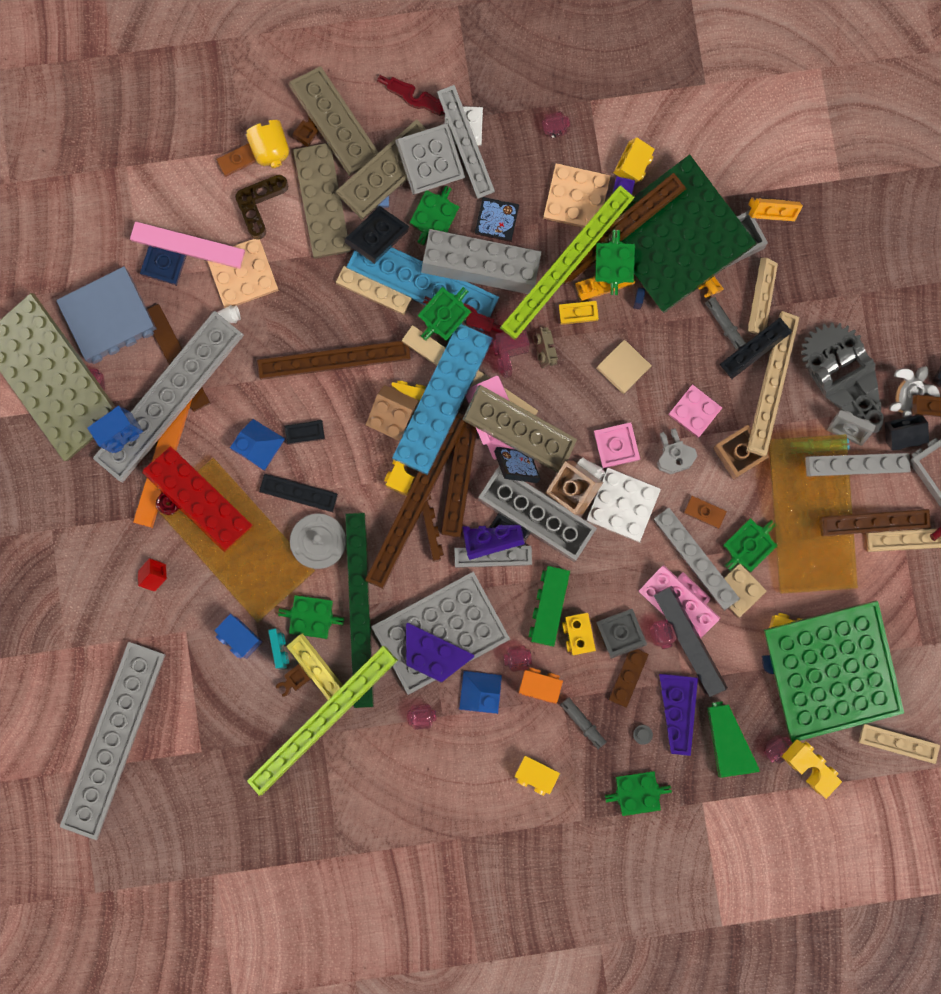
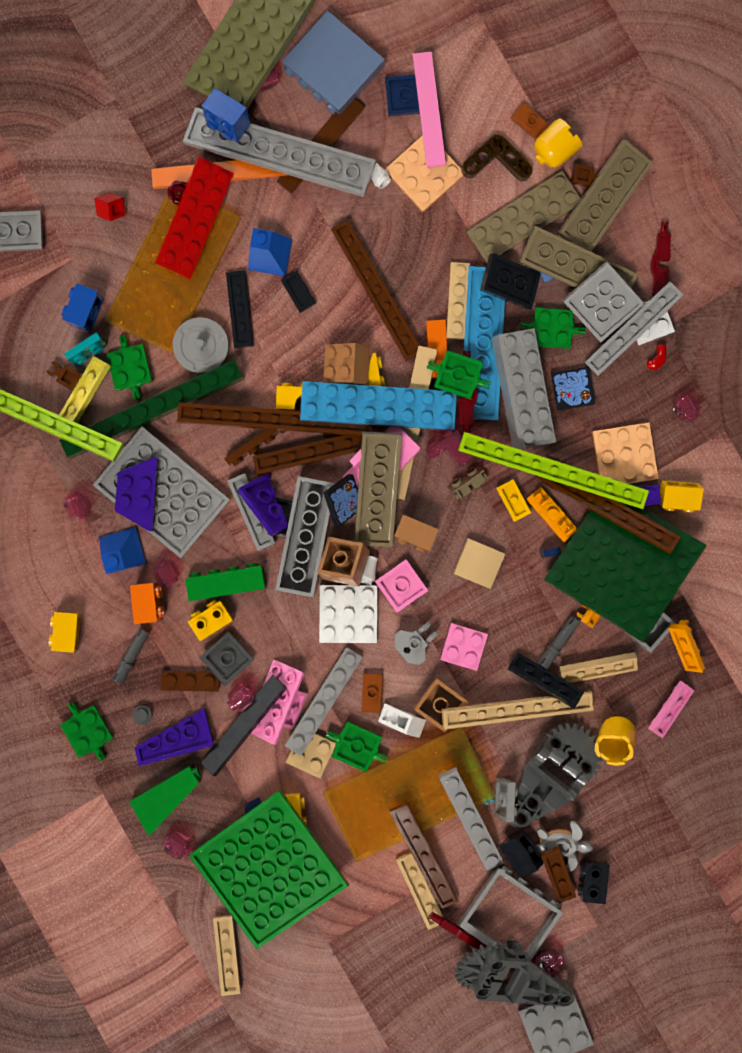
camera: 70 degrees right, 5 degrees up
green plate [595,230,635,295] -> none
yellow arch [781,740,842,799] -> none
none -> white arch [378,704,426,738]
none -> medium nougat brick [394,515,439,554]
none -> orange hinge [426,320,447,378]
none -> yellow cylinder [595,716,637,766]
none -> red arm [647,345,666,370]
none -> bright pink plate [648,681,694,739]

